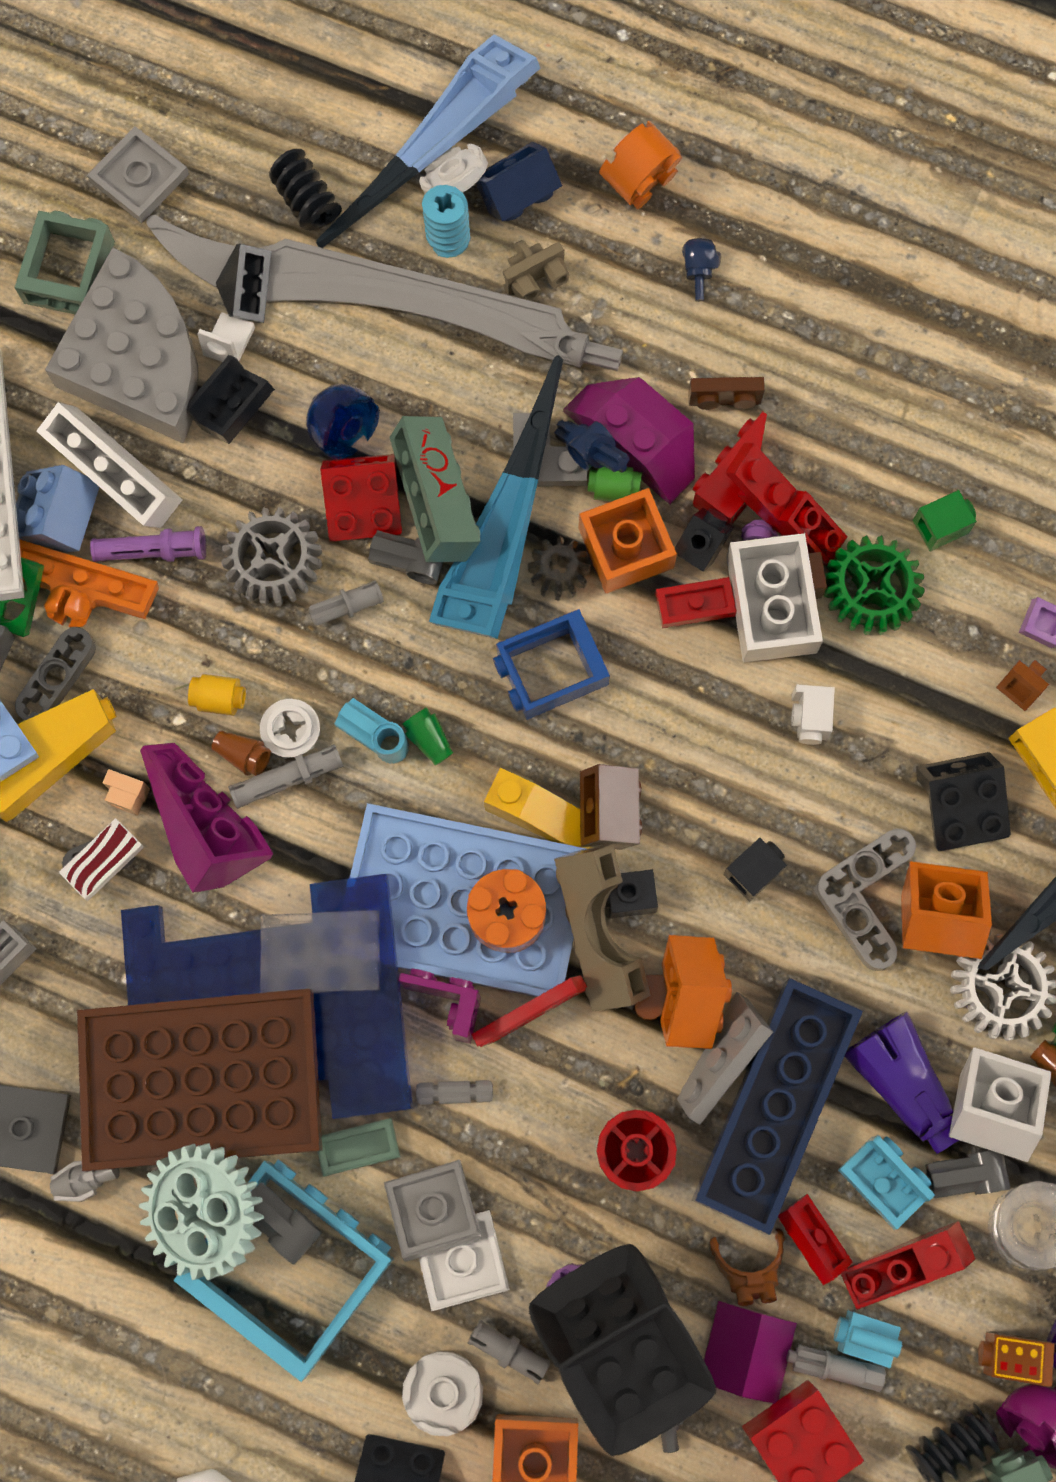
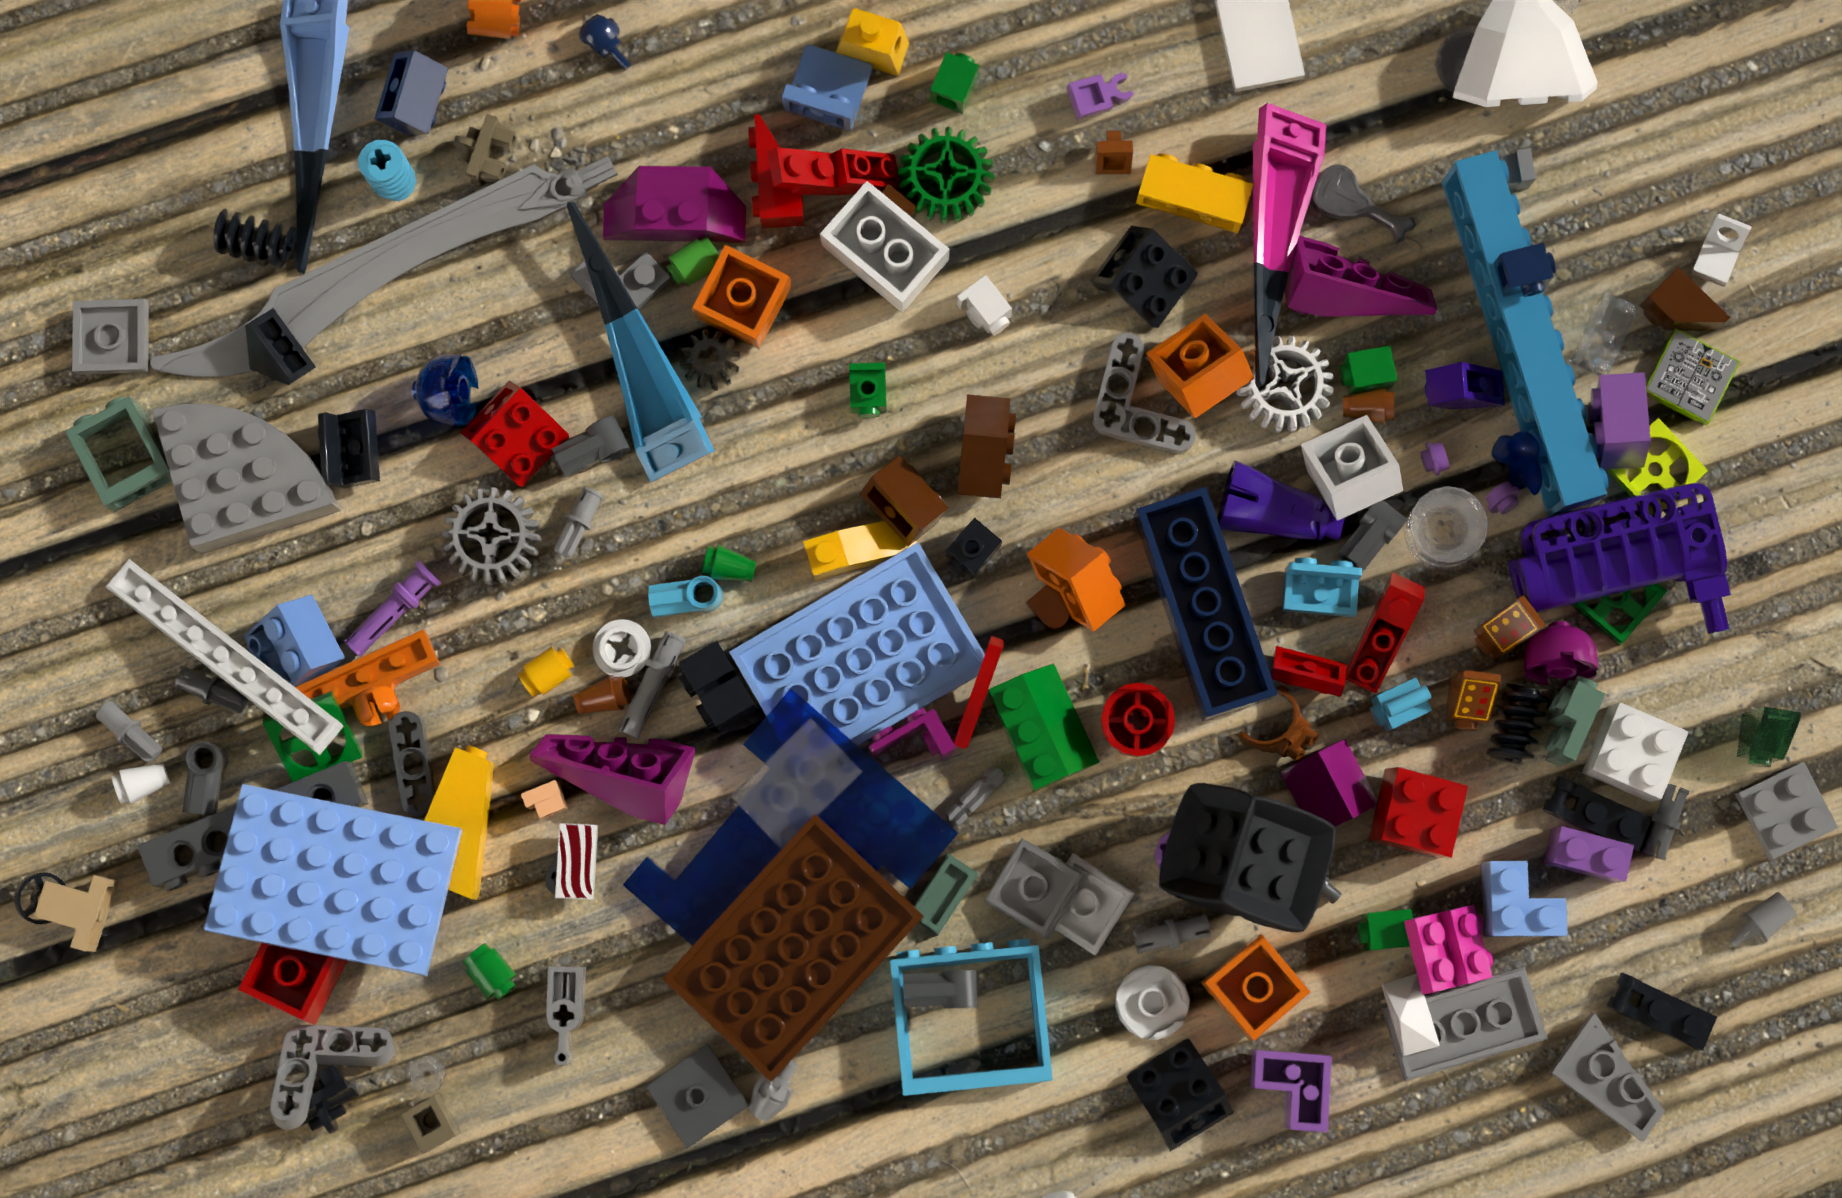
camera: 45 degrees left, 5 degrees up
white brick [37,402,183,528] -> none
light aqua gear [139,1143,264,1280] -> none
white bracket [198,312,255,362] -> none
sand green brick [389,416,481,562] -> none
white tile [419,144,488,194] -> none
orange brick [467,869,546,953] -> none
blue window [493,609,610,720] -> none
dark blue axle [554,420,630,473] -> none
dark tan arch [554,844,651,1011] -> none
red plate [655,577,737,629] -> none
black brick [675,508,734,572] -> none
light grey wing [677,992,773,1125] -> none
reddish brown plate [688,377,765,410] -> none
black brick [723,837,787,902] -> none
medium lavender plate [741,520,778,541] -> none
light grey piece [786,1344,886,1392] -> none
none -> black piece [677,640,758,733]
none -> medium blue bracket [782,44,872,132]
none -> yellow torso [836,8,909,76]
none -> green brick [849,362,887,418]
none -> reddish brown brick [958,394,1016,499]
none -> green slope [988,663,1100,793]
none -> dark orange slope [1445,670,1501,731]

